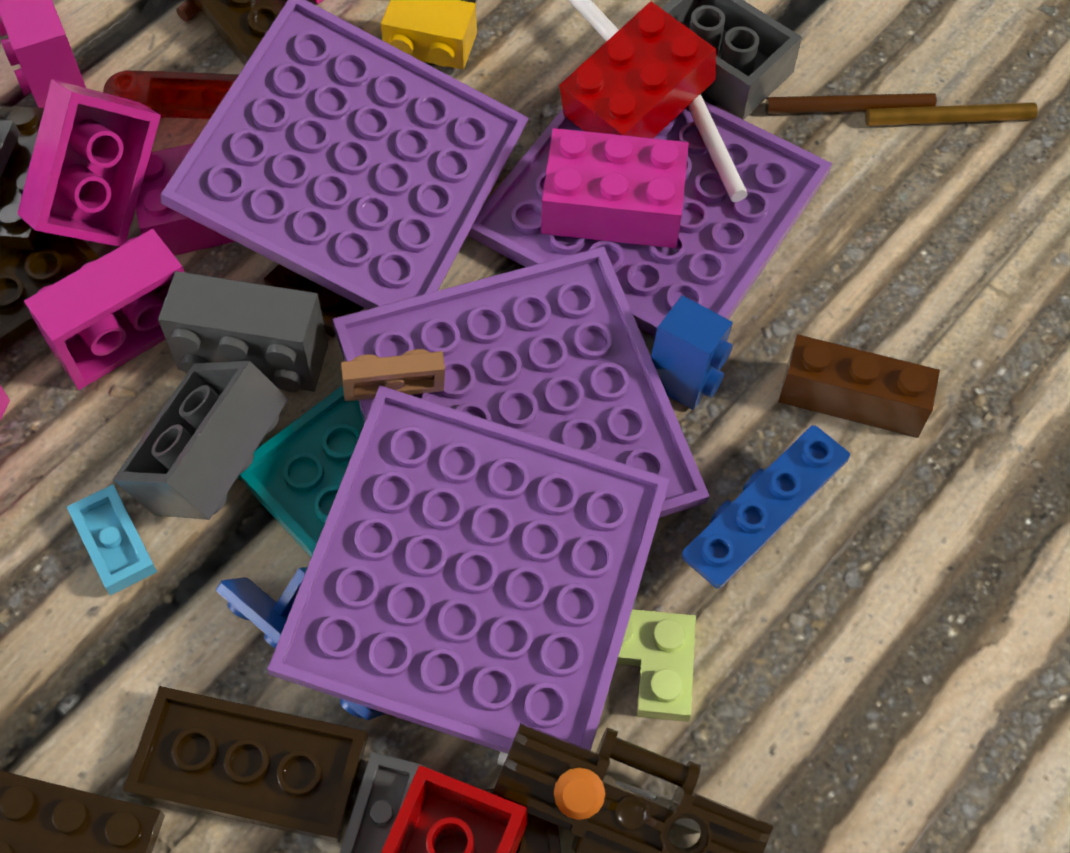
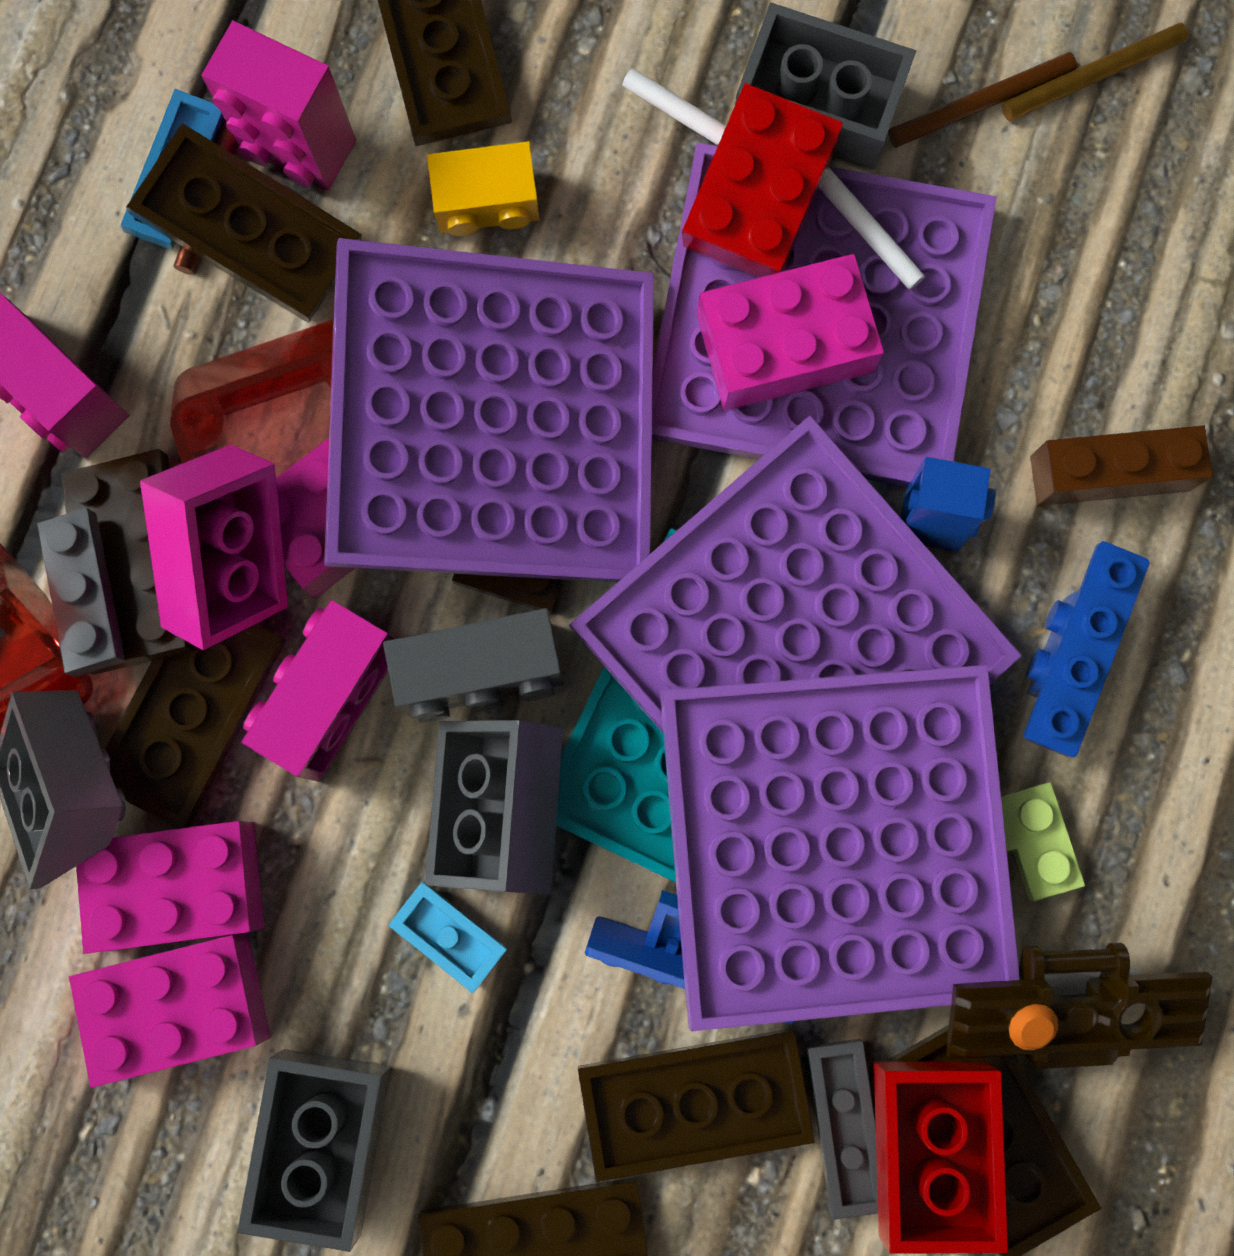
camera: 20 degrees left, 20 degrees up
medium nougat plate [341,349,445,402] -> none

